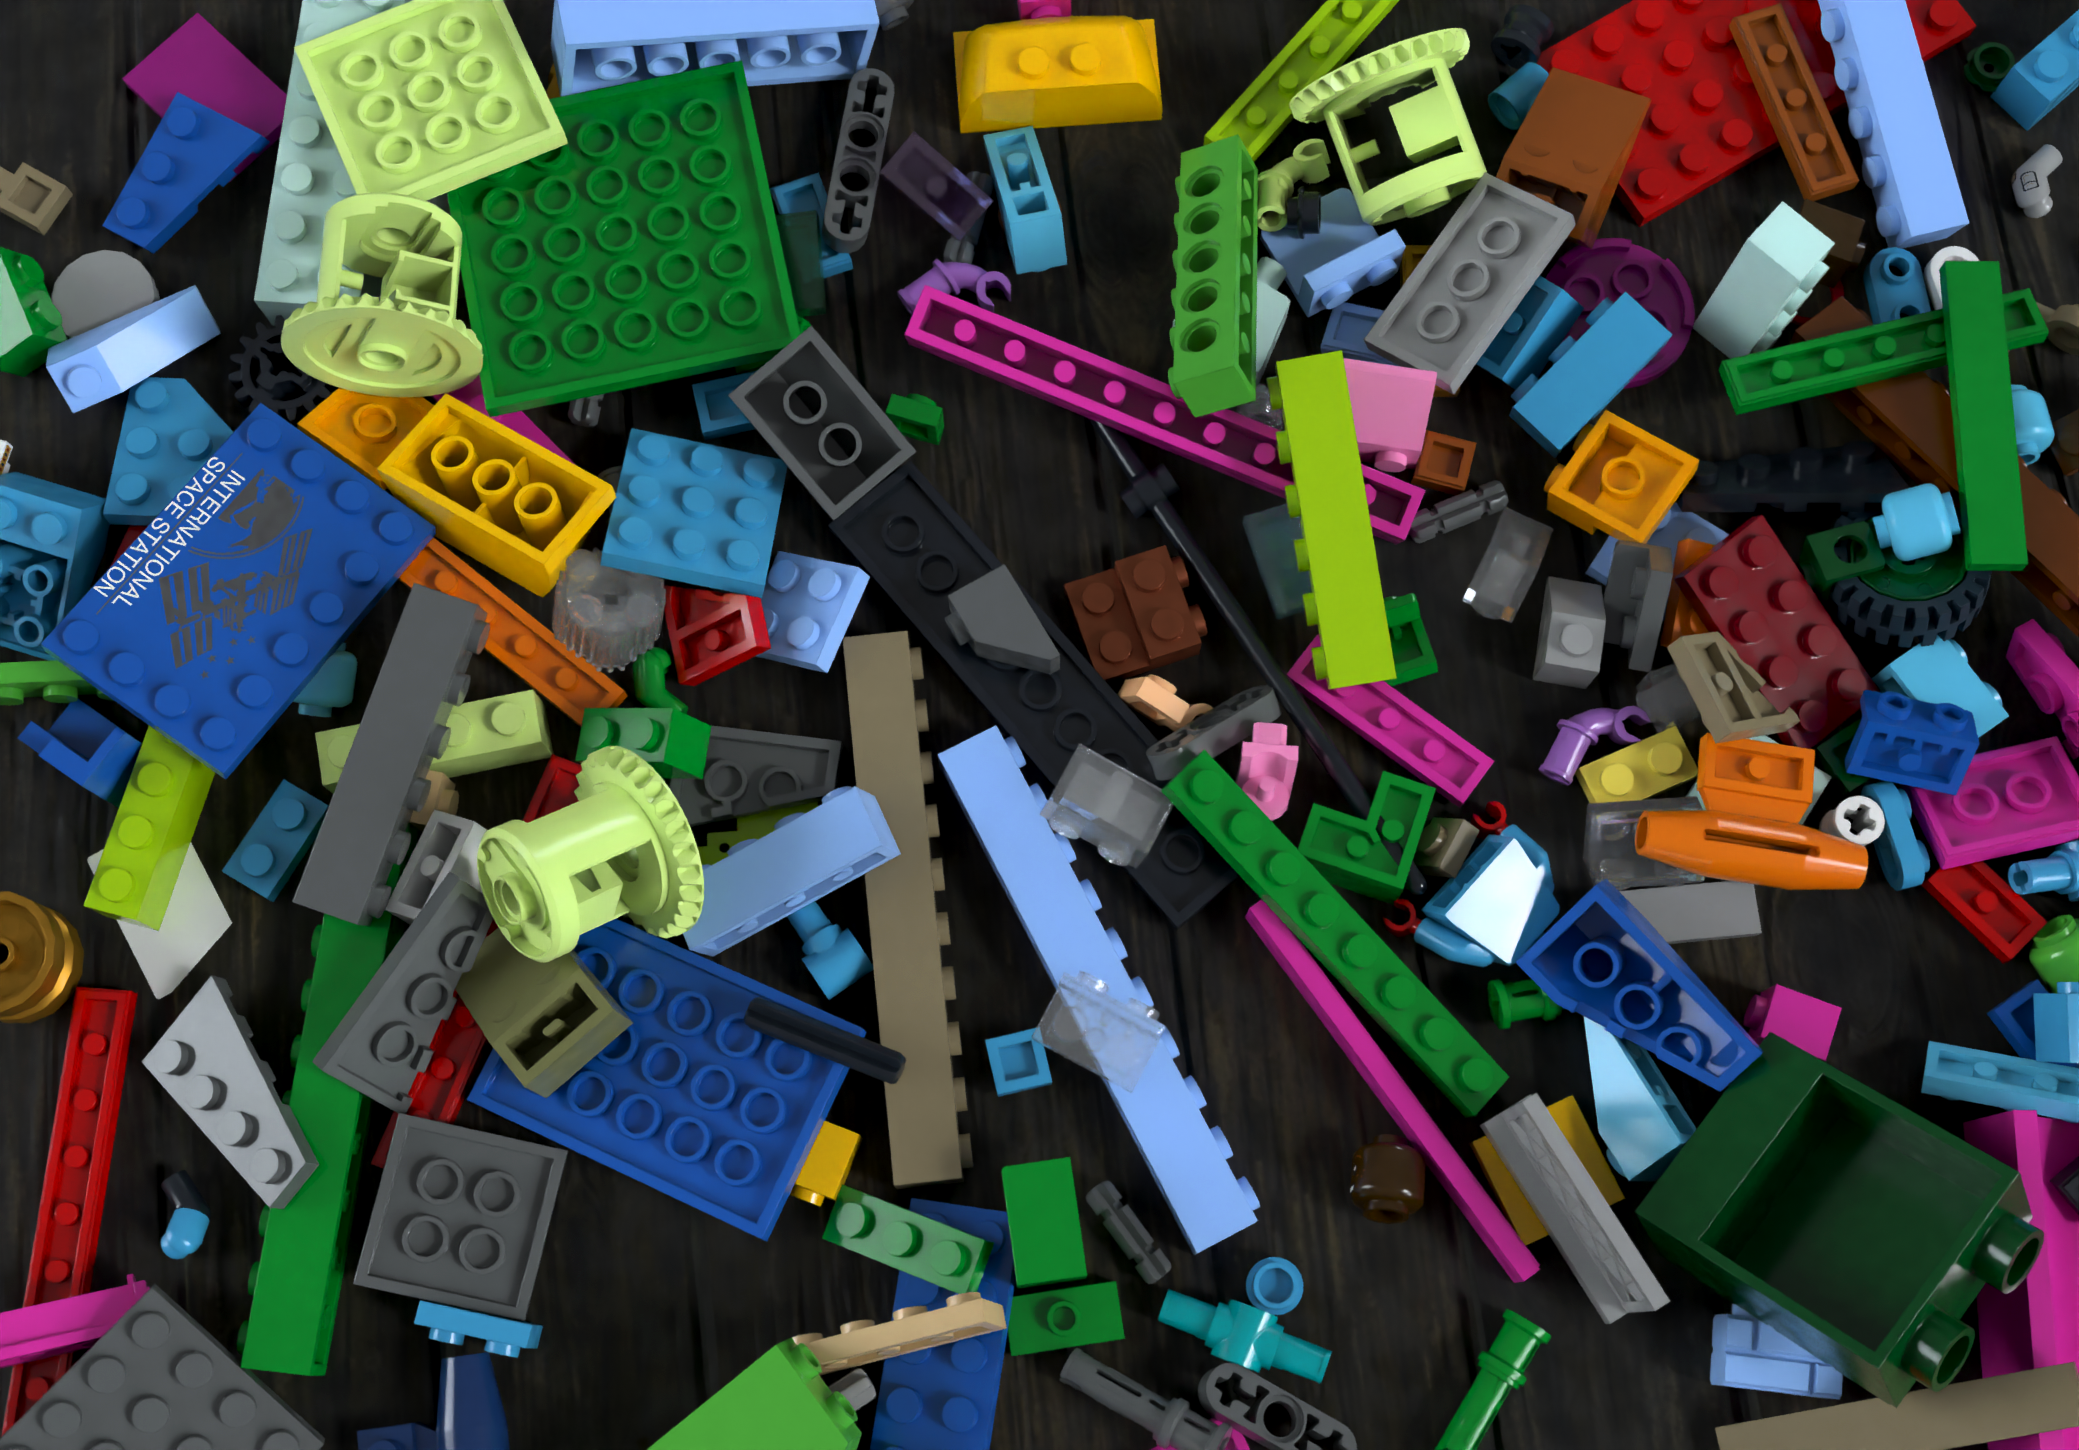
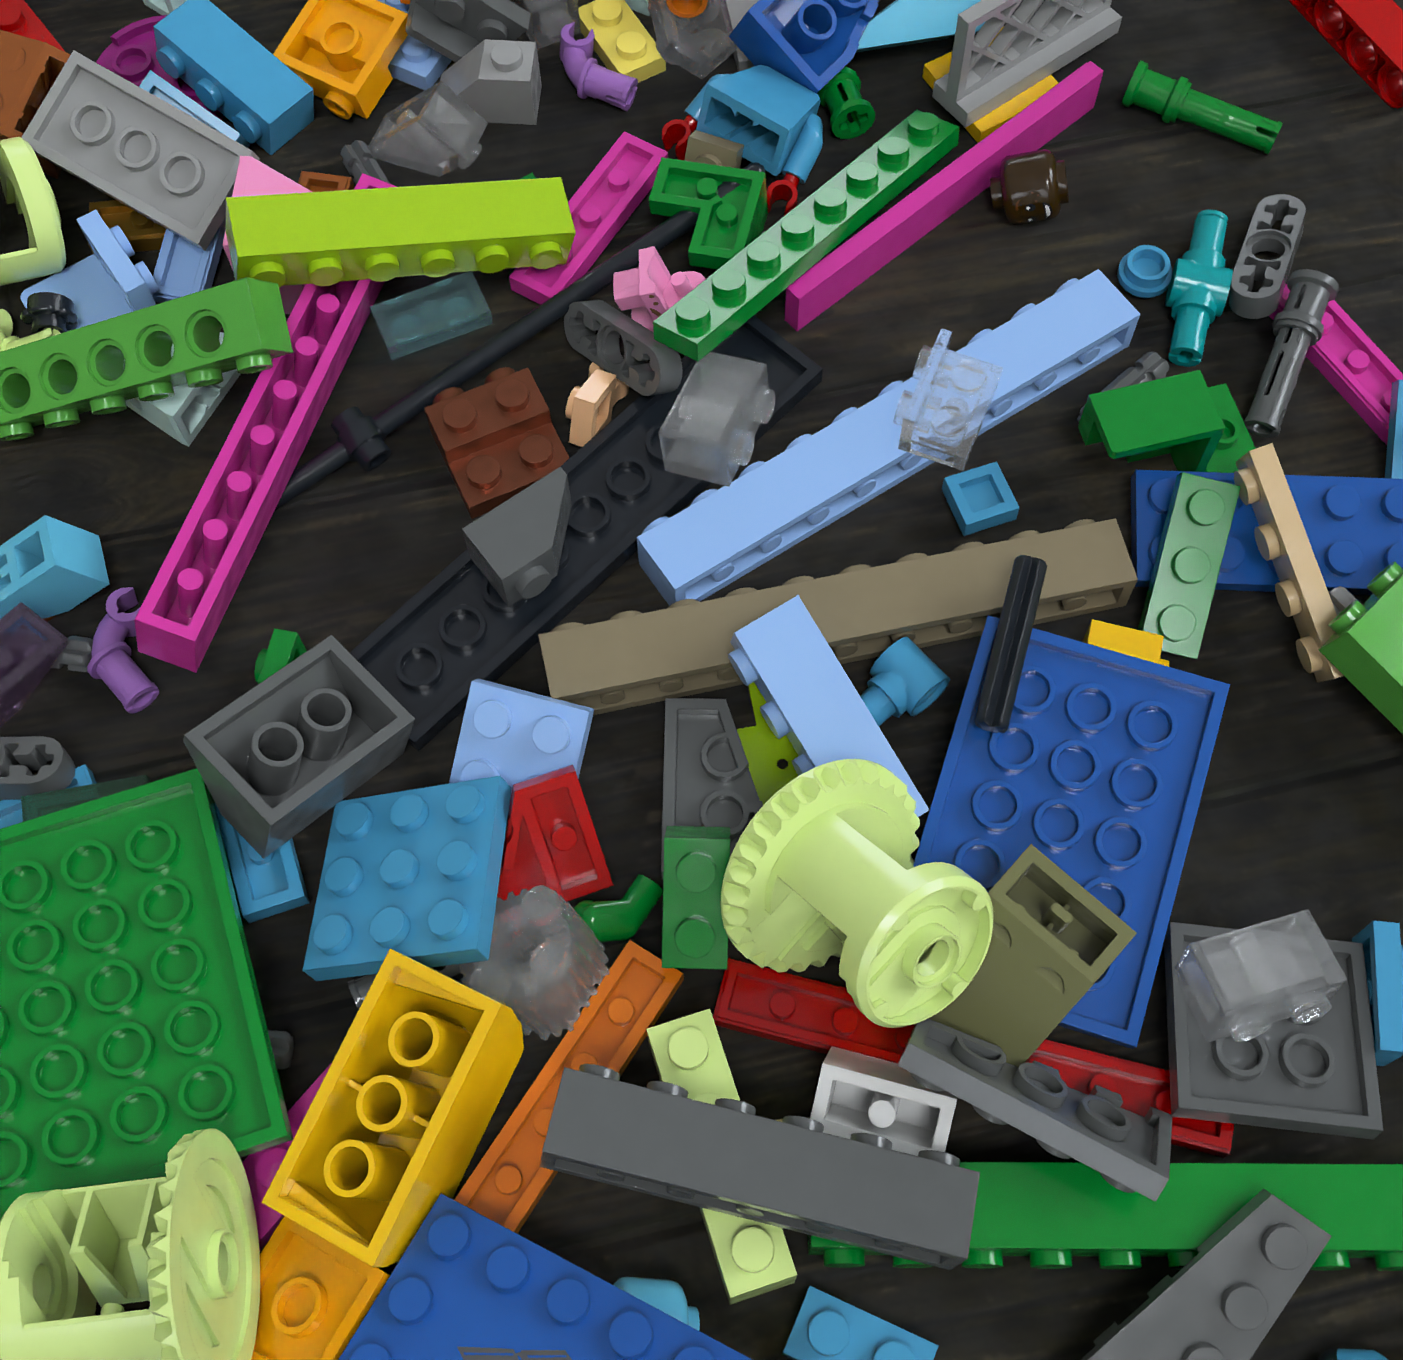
camera: 95 degrees left, 10 degrees down
none -> clear brick [1172,909,1347,1043]

